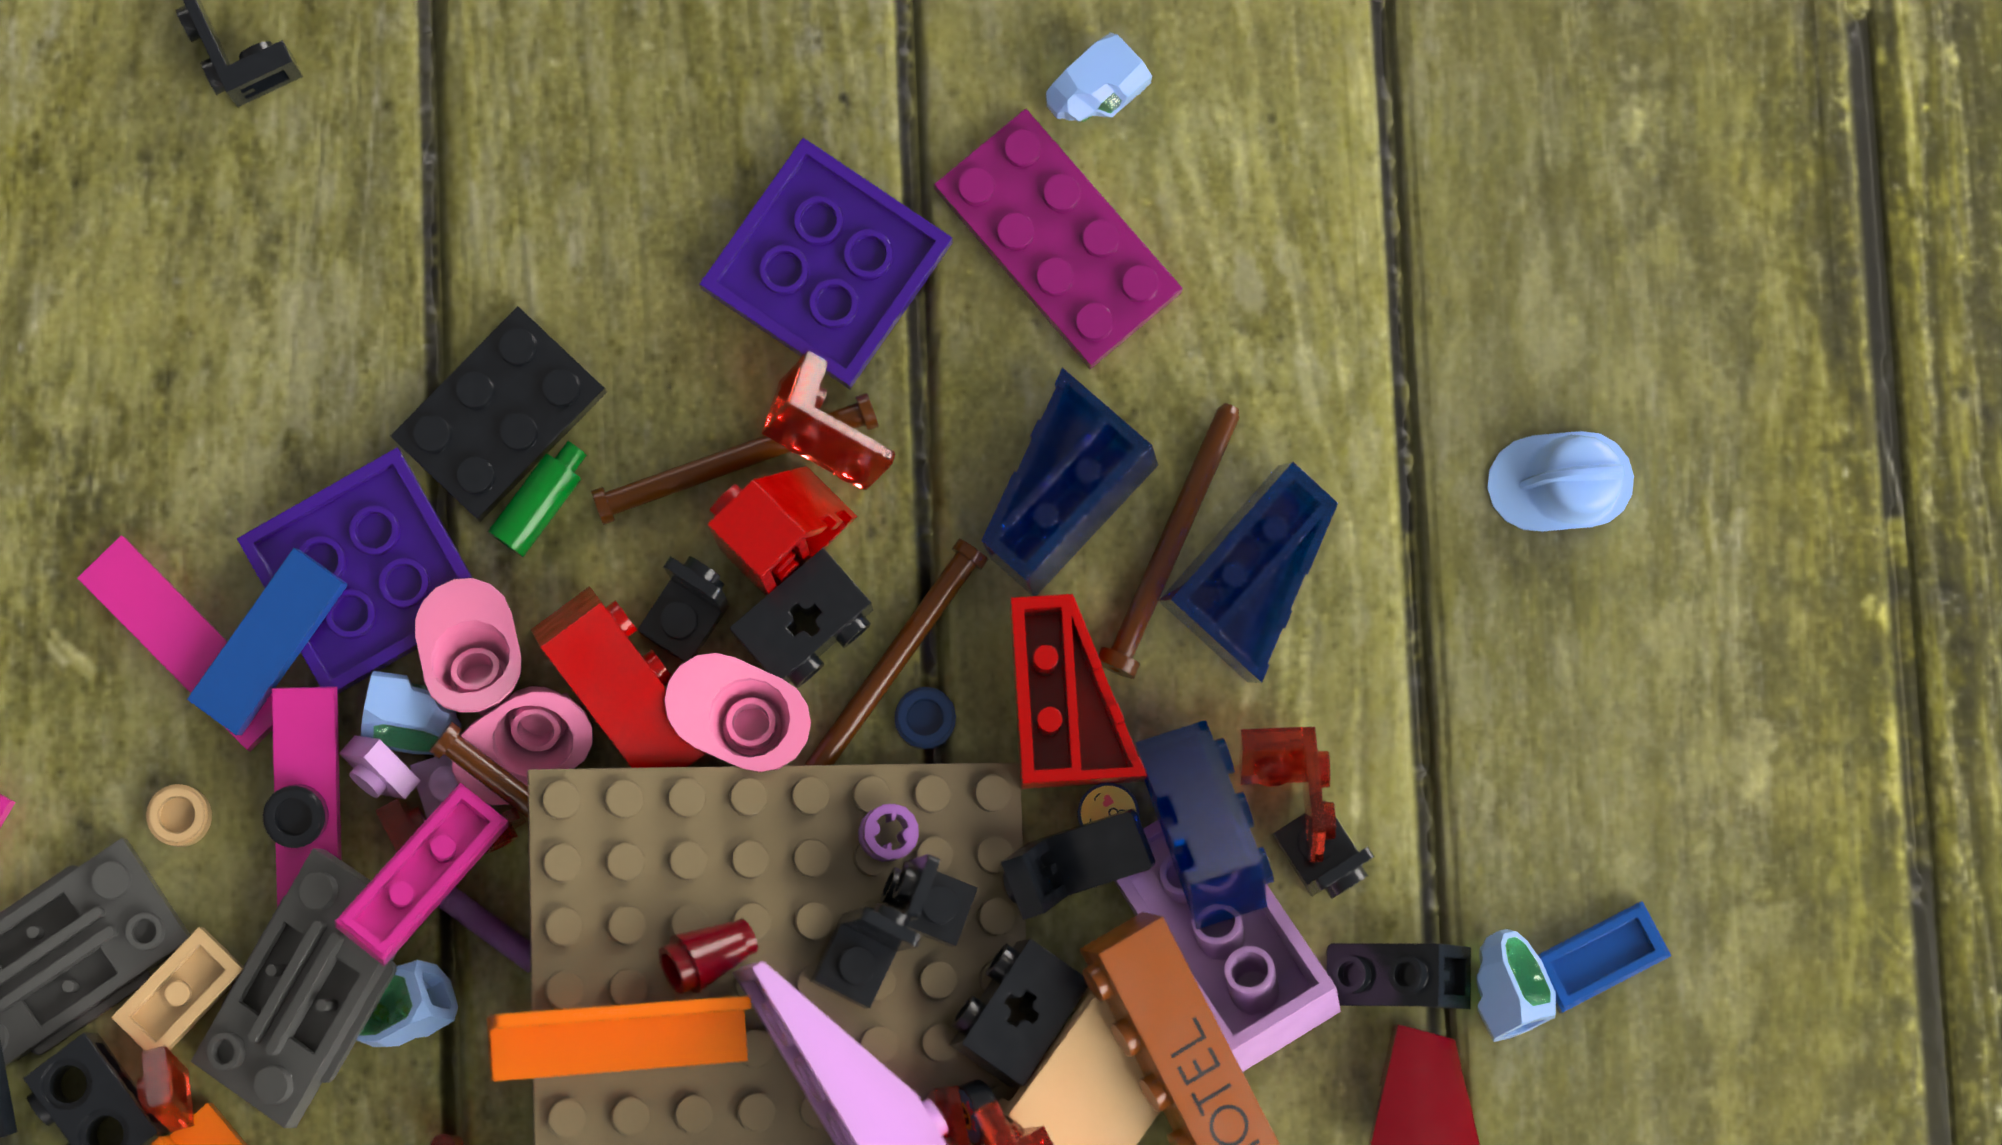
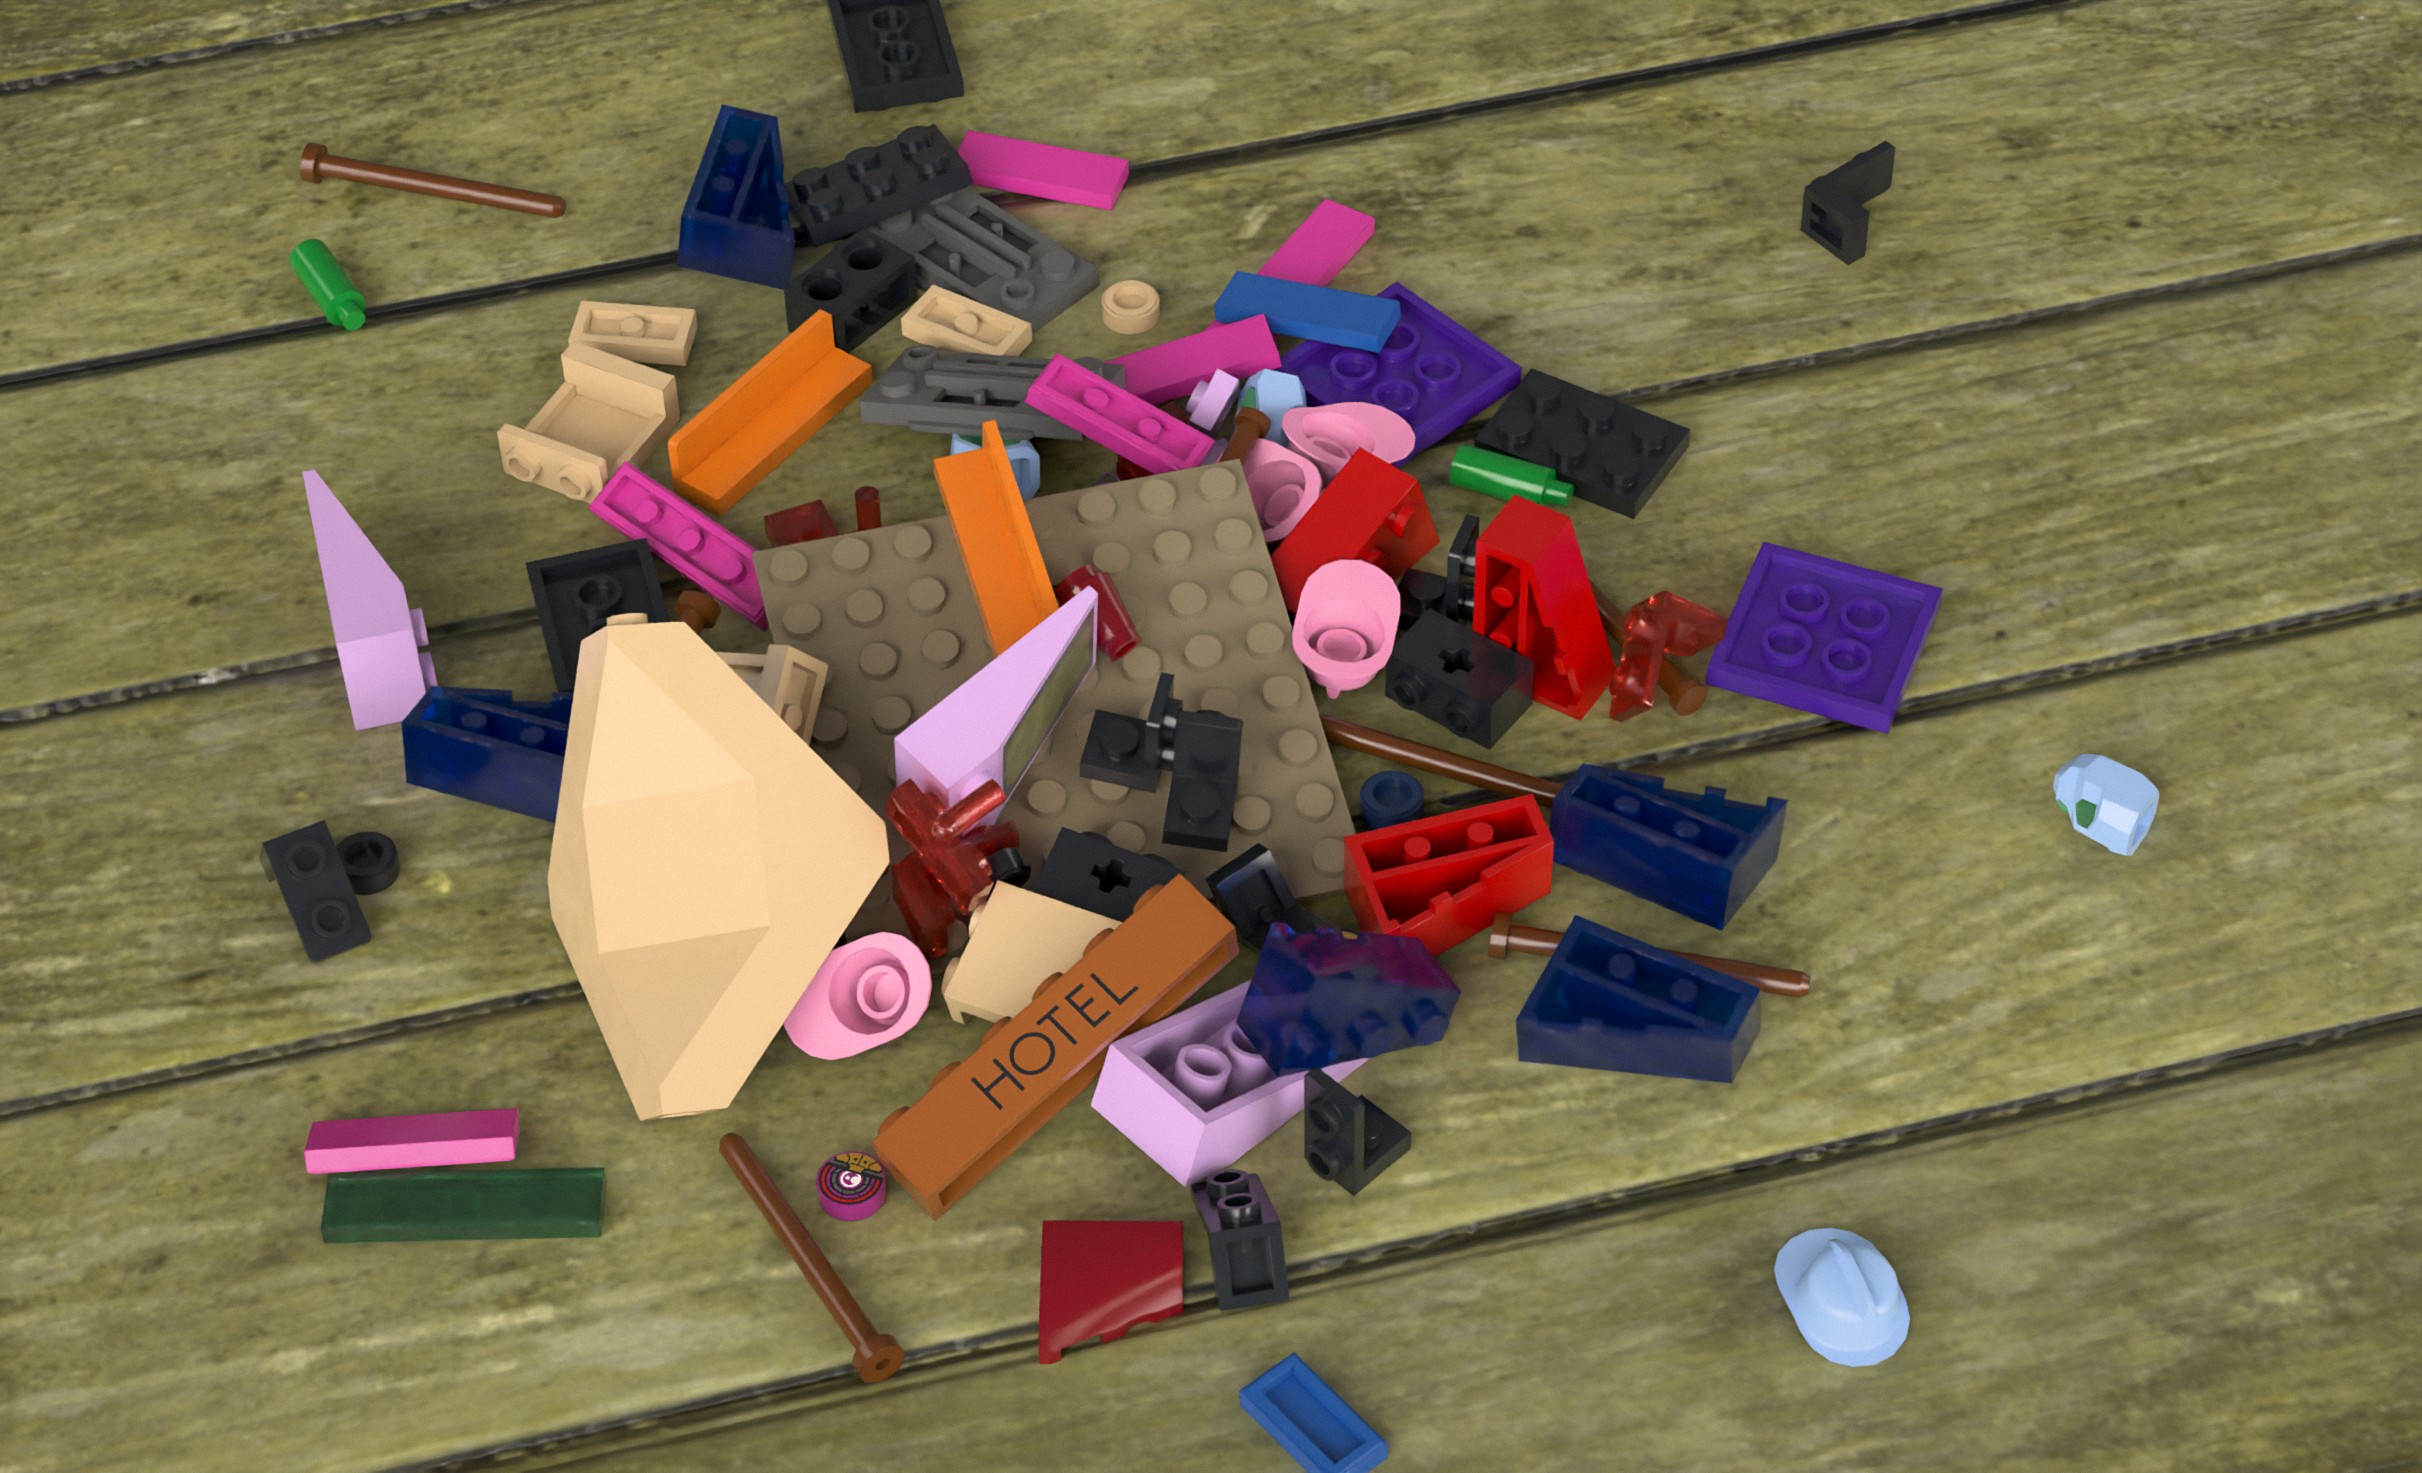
camera: 80 degrees right, 35 degrees down
clear red plate [137,1045,194,1132] -> none
black tile [263,784,329,848] -> none
medium lavender bush [858,804,919,862] -> none
magenta plate [934,108,1183,370] -> none
clear red bracket [1239,726,1336,862] -> none
light blue rock [1477,929,1556,1042] -> none

